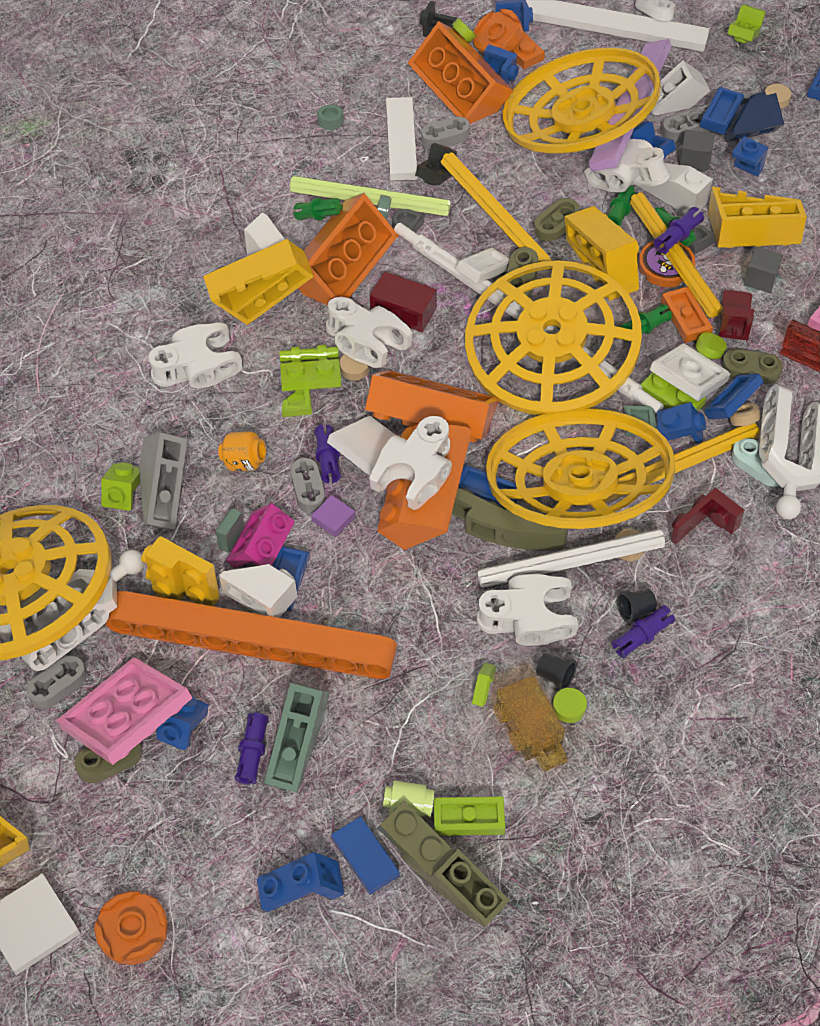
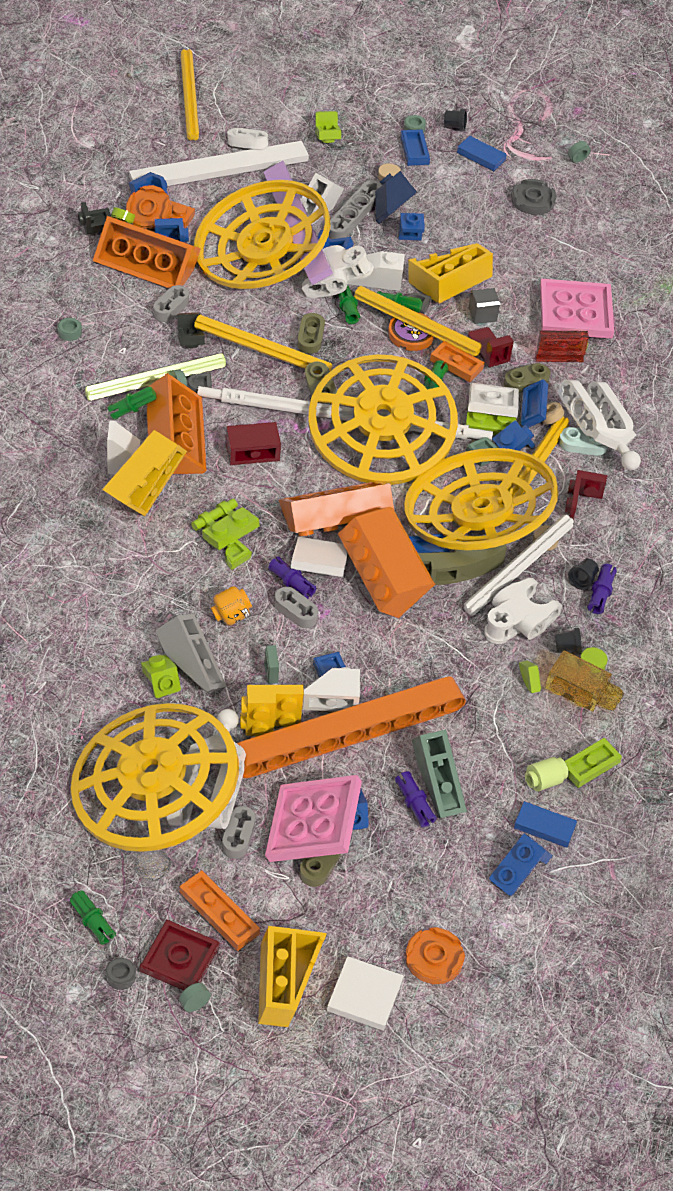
camera: 40 degrees left, 5 degrees down
white piece [149,322,242,389] -> none
dark pink bracket [226,503,294,568] -> none
medium lavender tile [311,495,356,537] -> none
white piece [326,297,413,368] -> none
tan tile [339,354,369,381] -> none
white piece [369,416,452,510] -> none
olive slope [378,801,510,927] -> none
white tile [386,97,417,181] -> none
white tile [456,248,510,284] -> none
yellow wedge [564,206,639,301] -> none
dark purple pin [654,207,704,254] -> none
dark grey piece [679,129,715,171] -> none
lime tile [696,332,727,359] -> none
blue tile [700,87,744,135] -> none

